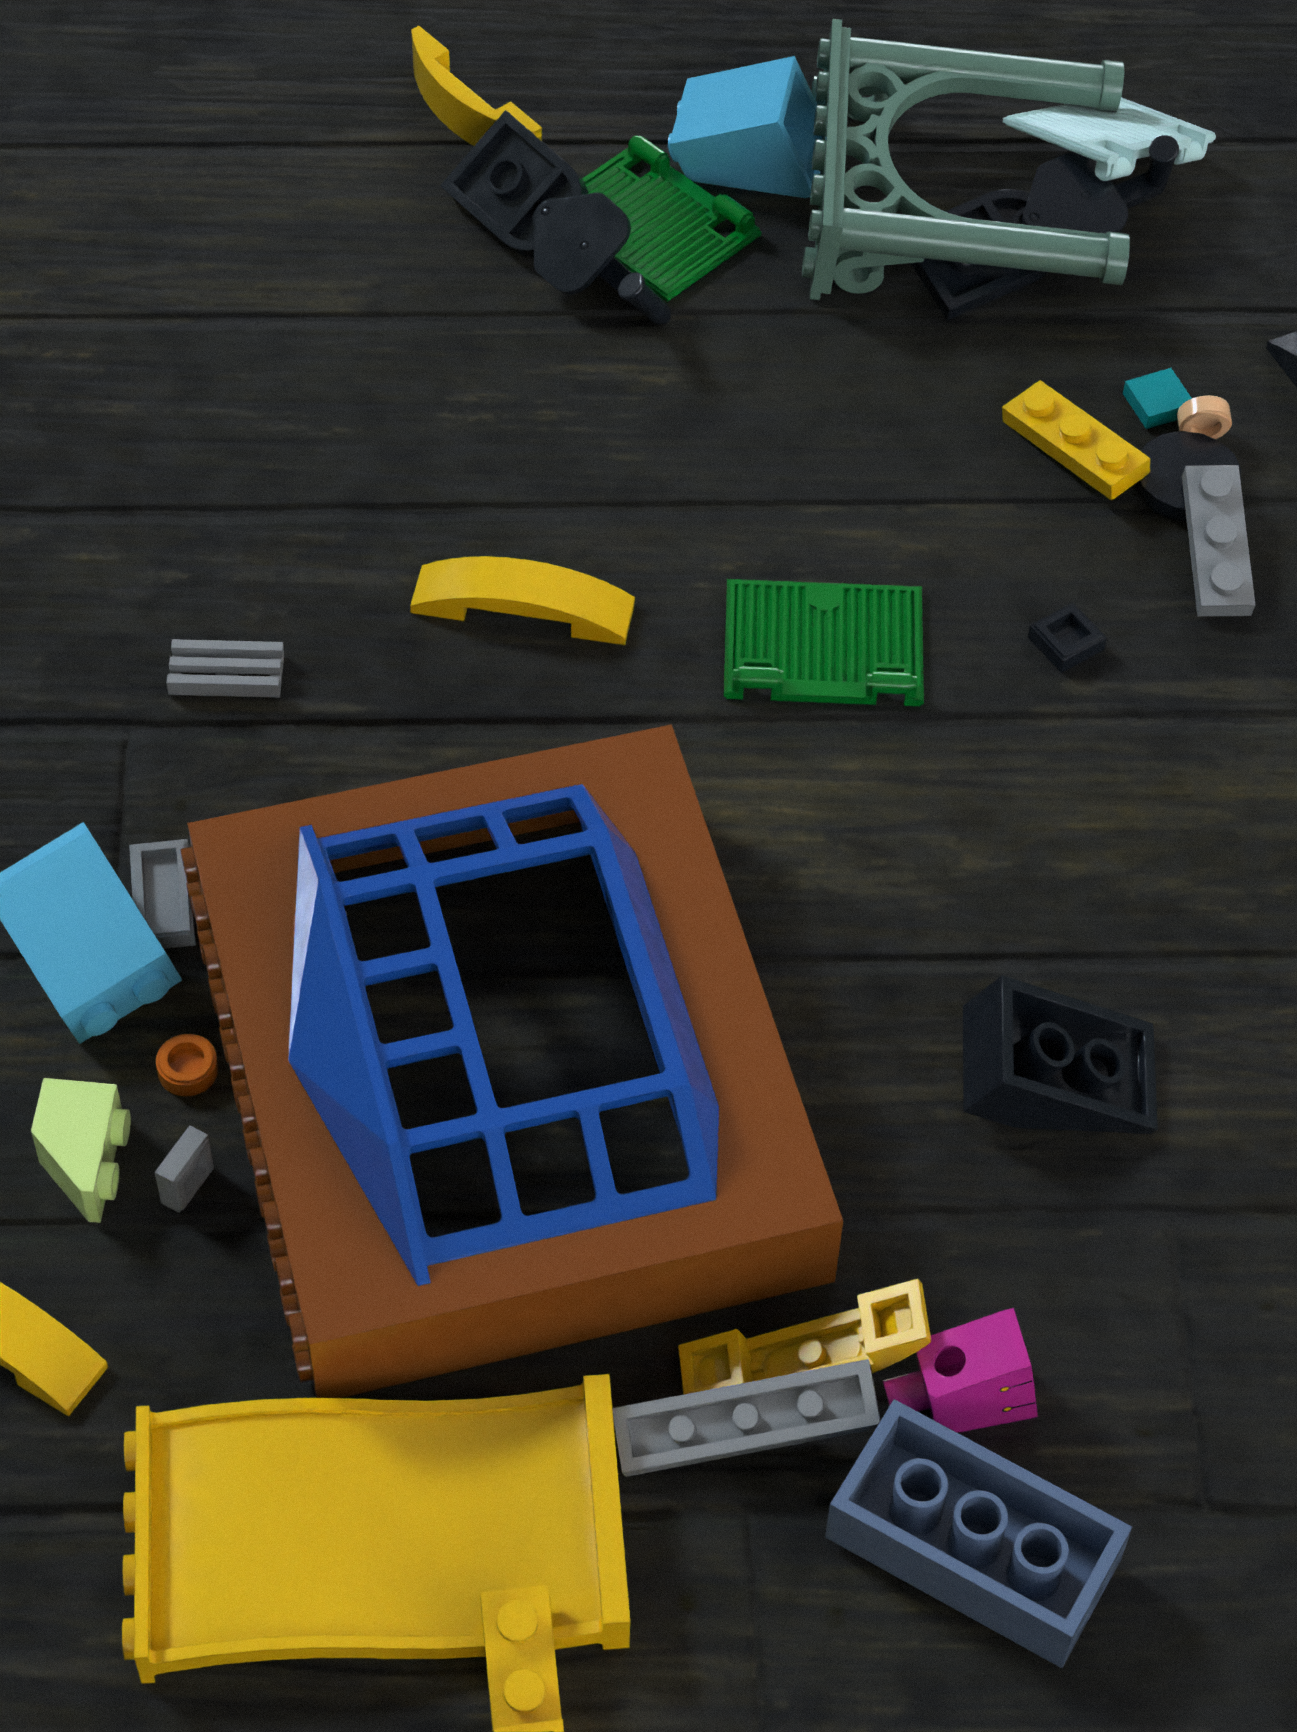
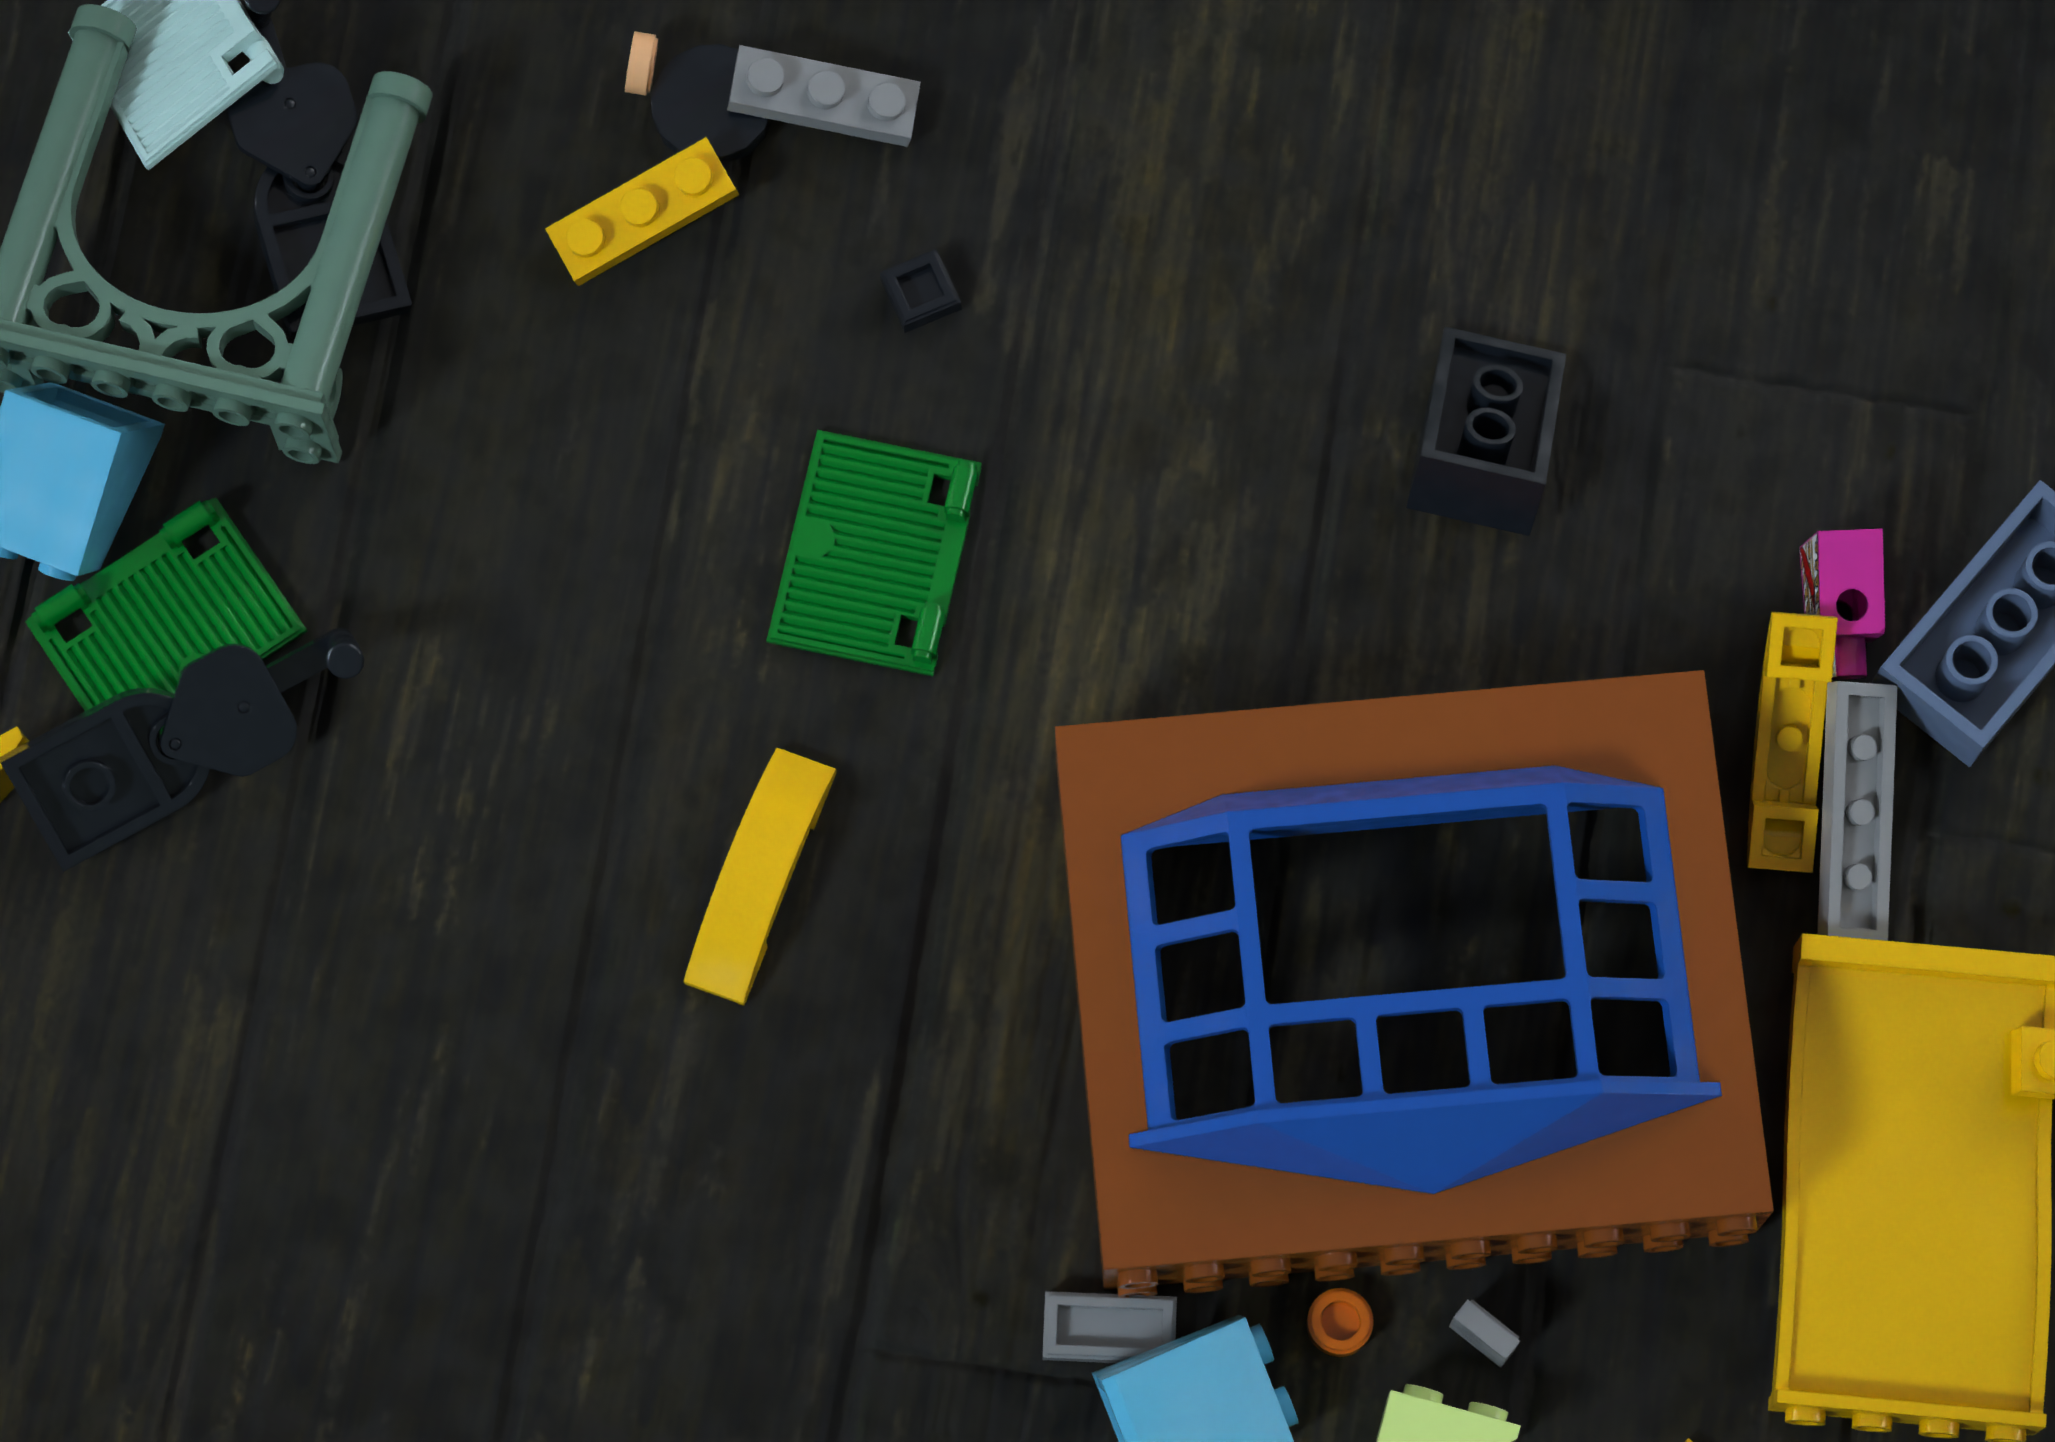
camera: 75 degrees left, 20 degrees up
light grey tile [166,639,284,698] -> none
teal tile [1123,368,1192,429] -> none

